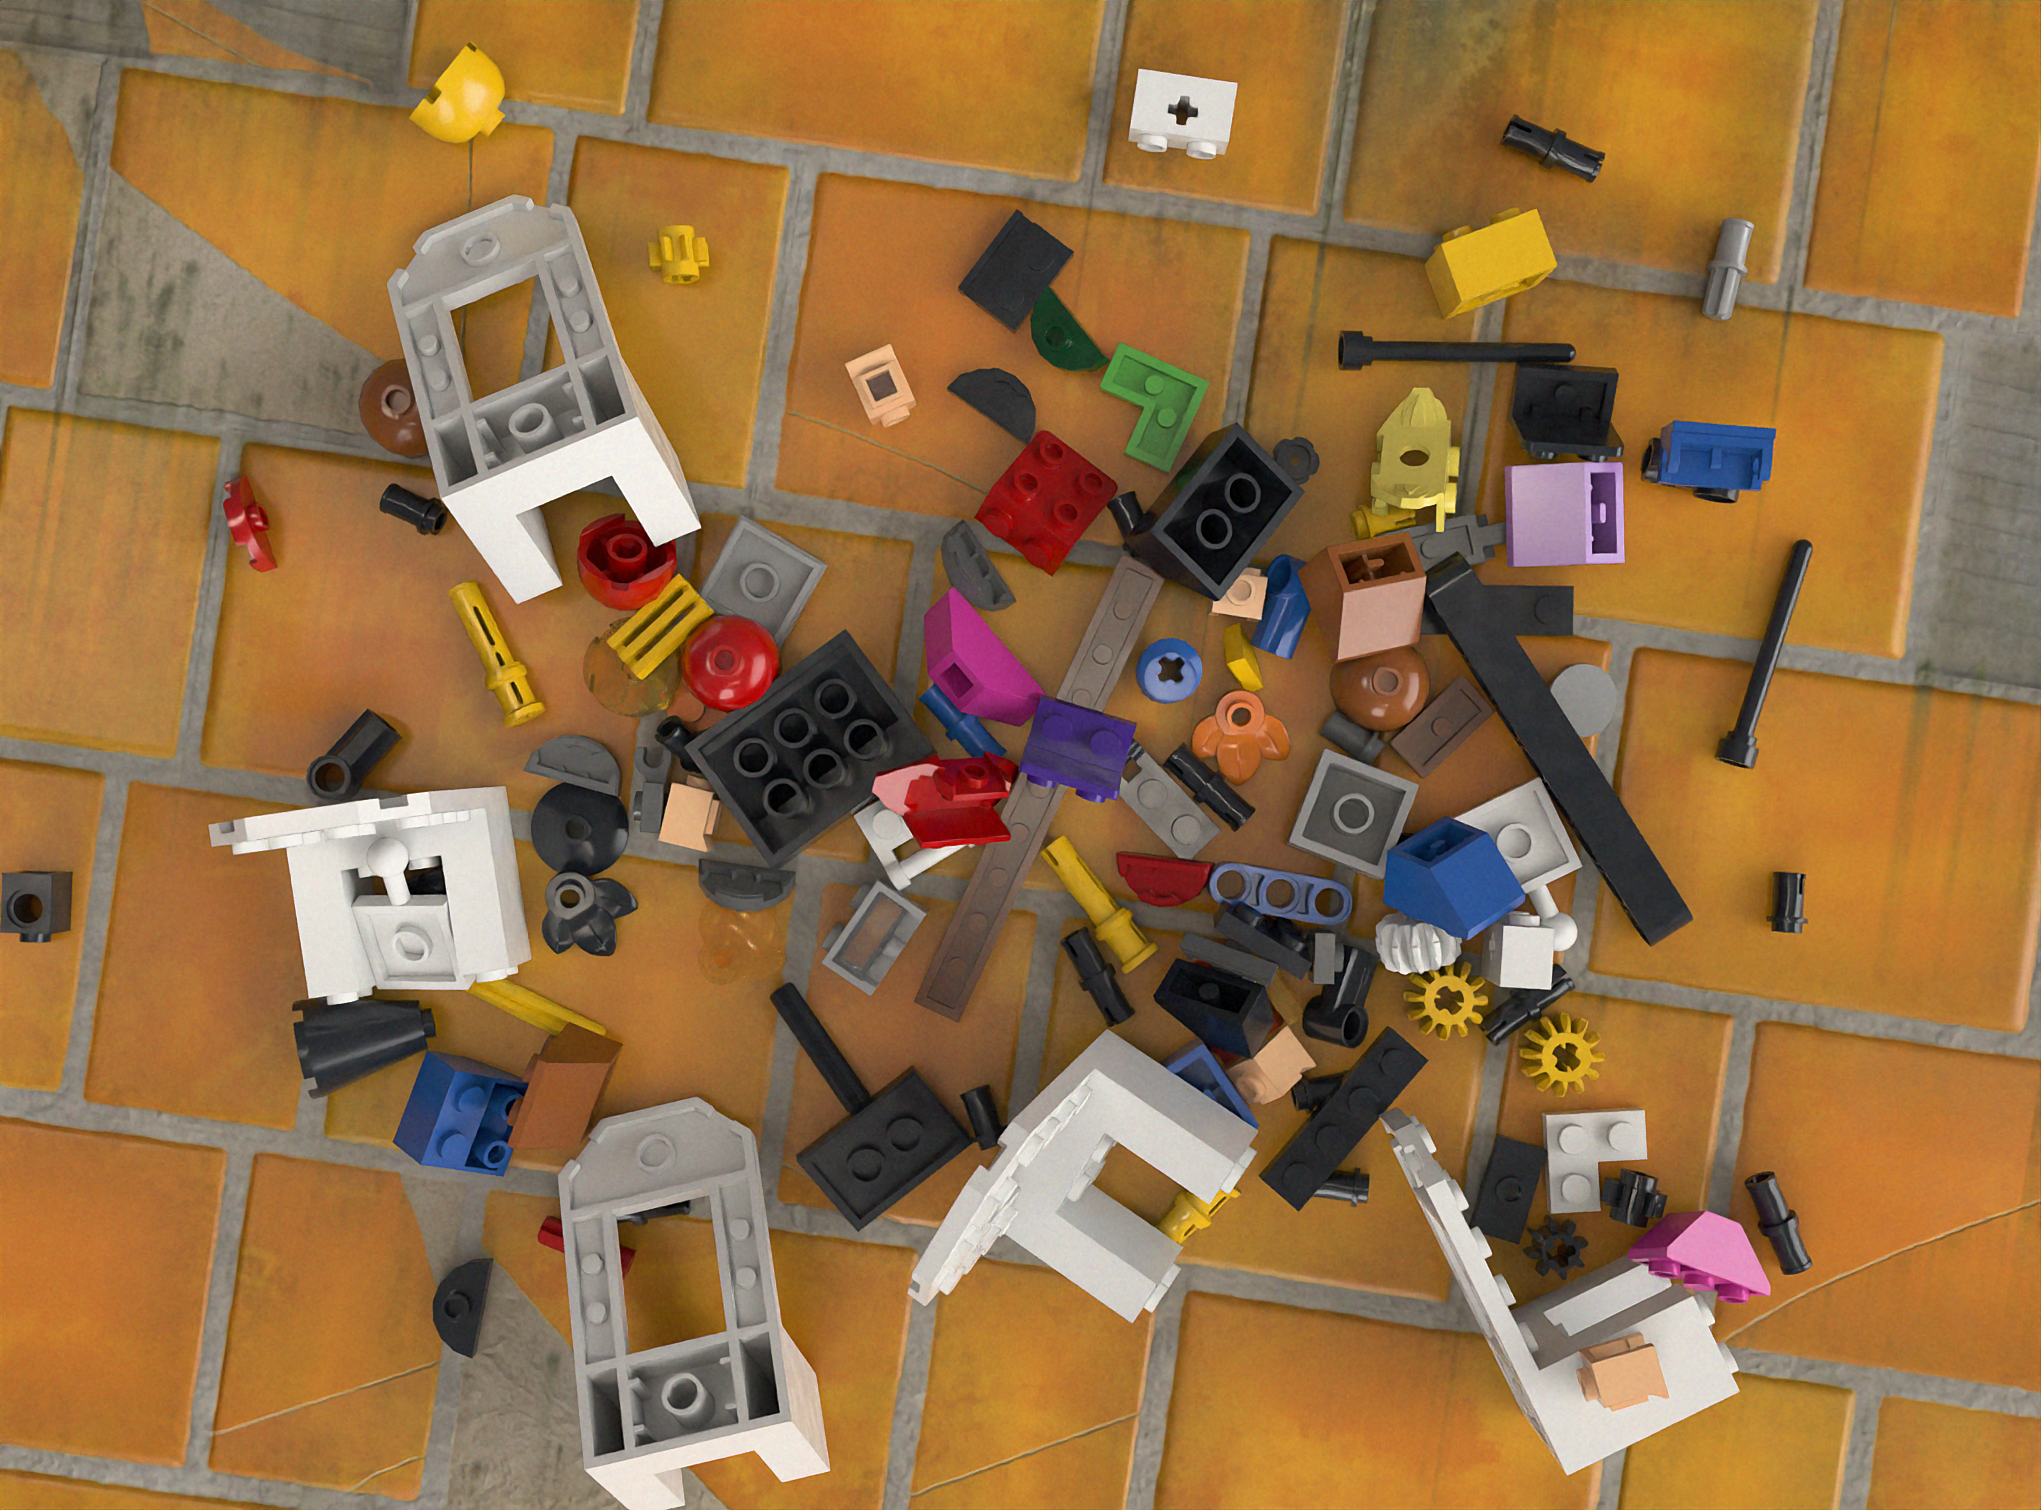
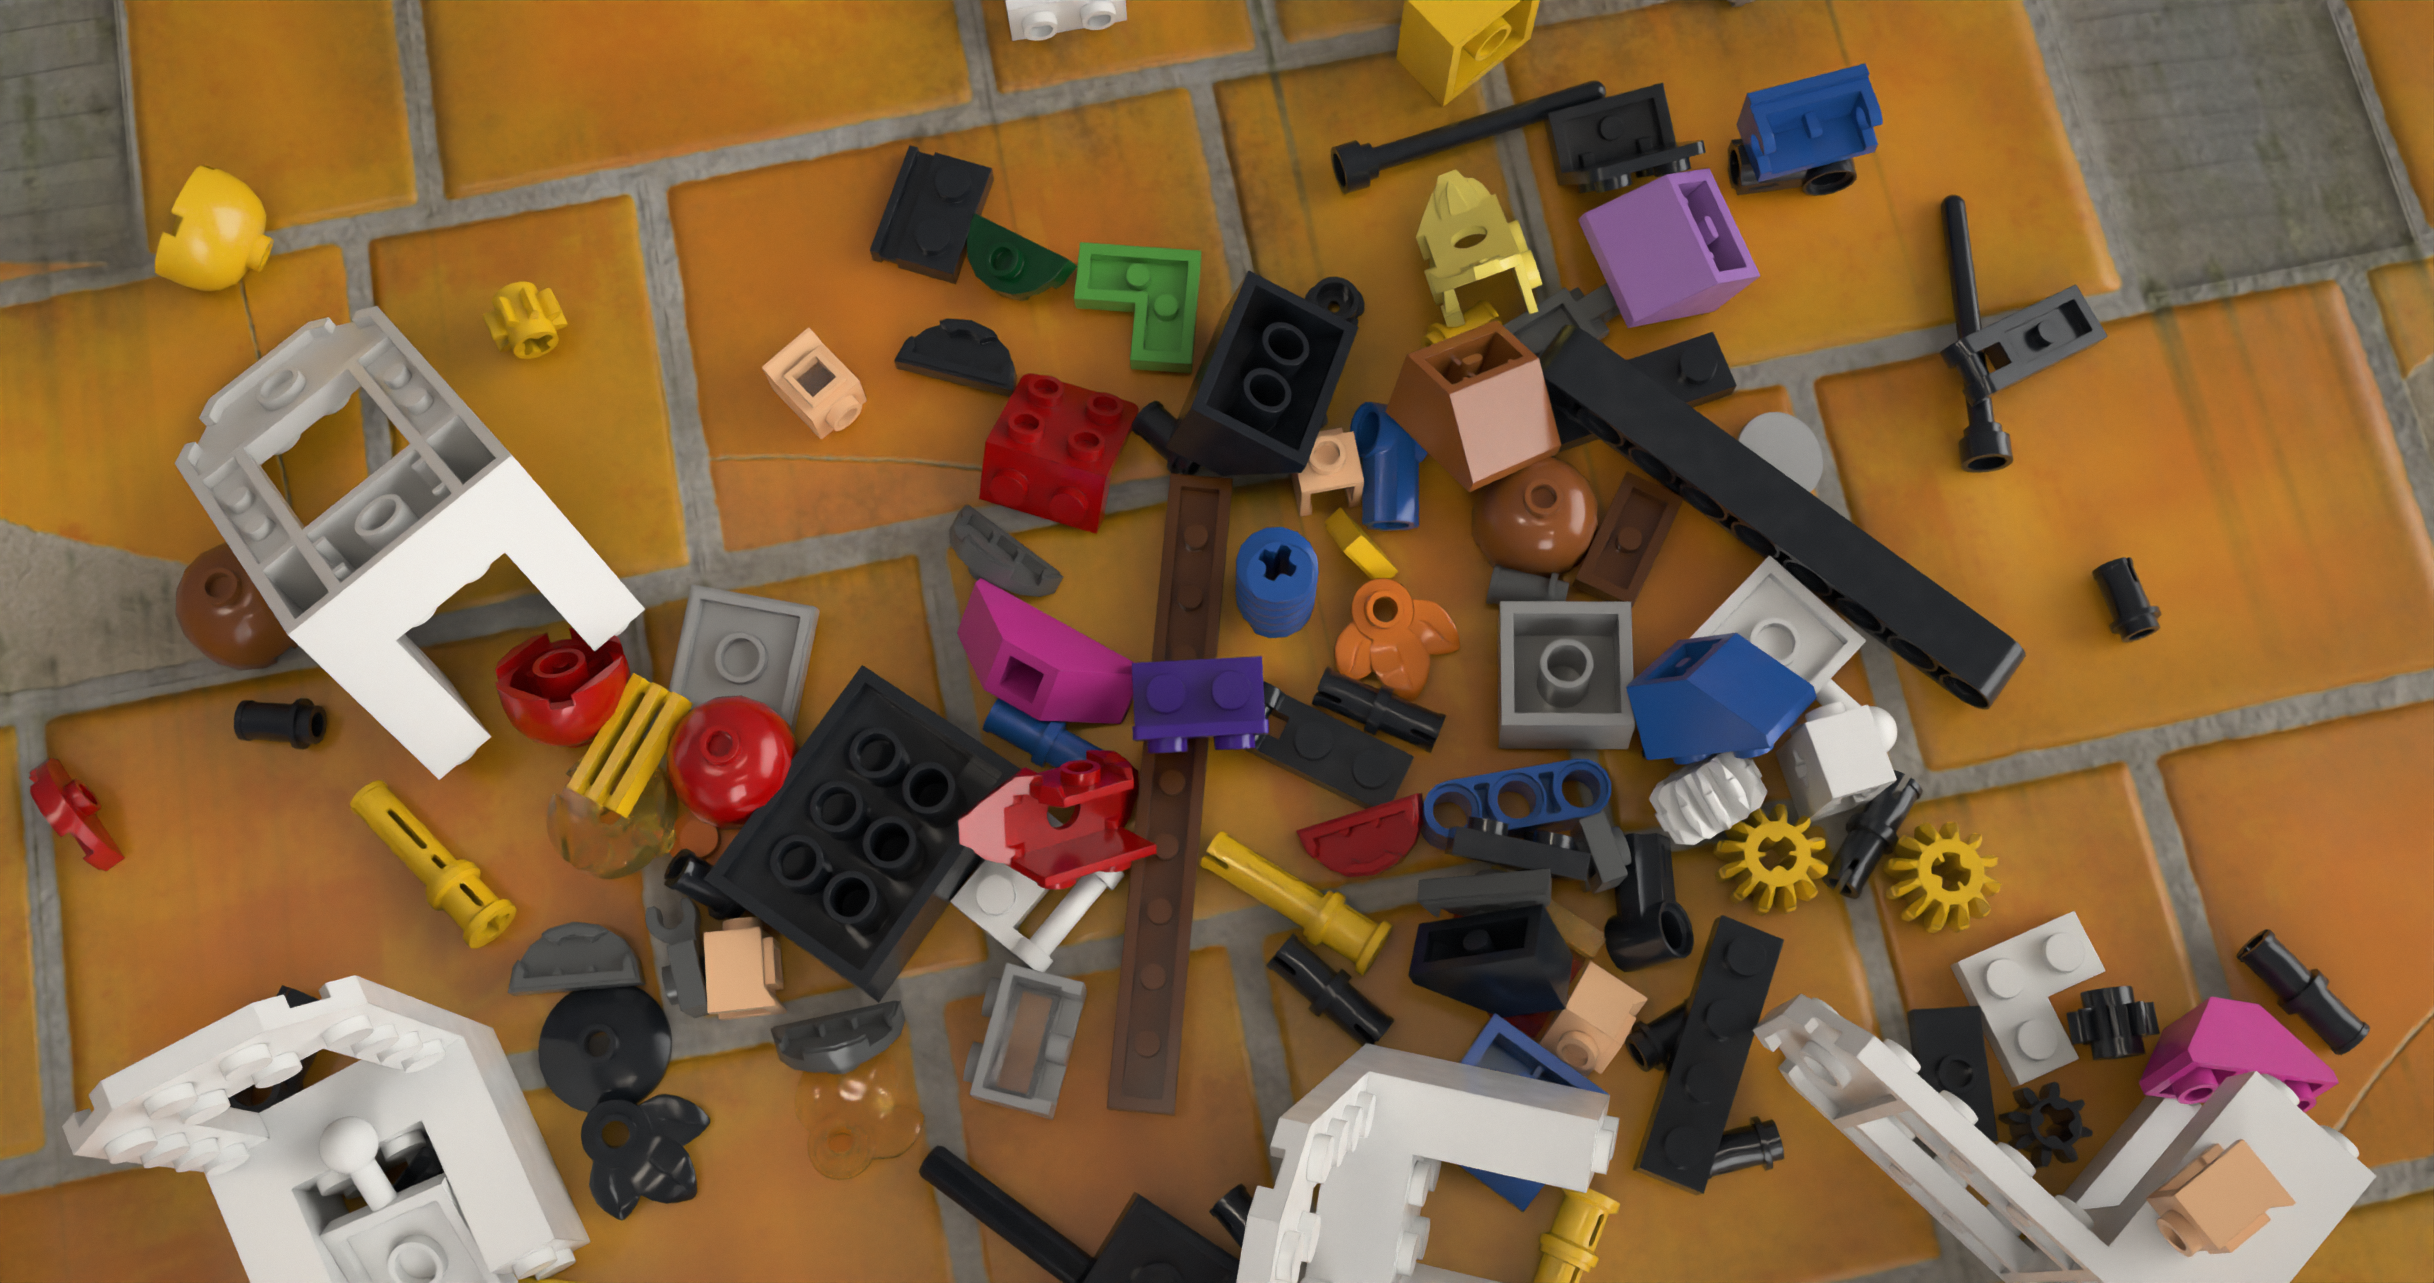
camera: 15 degrees left, 15 degrees down
none -> black plate [1940,284,2108,407]

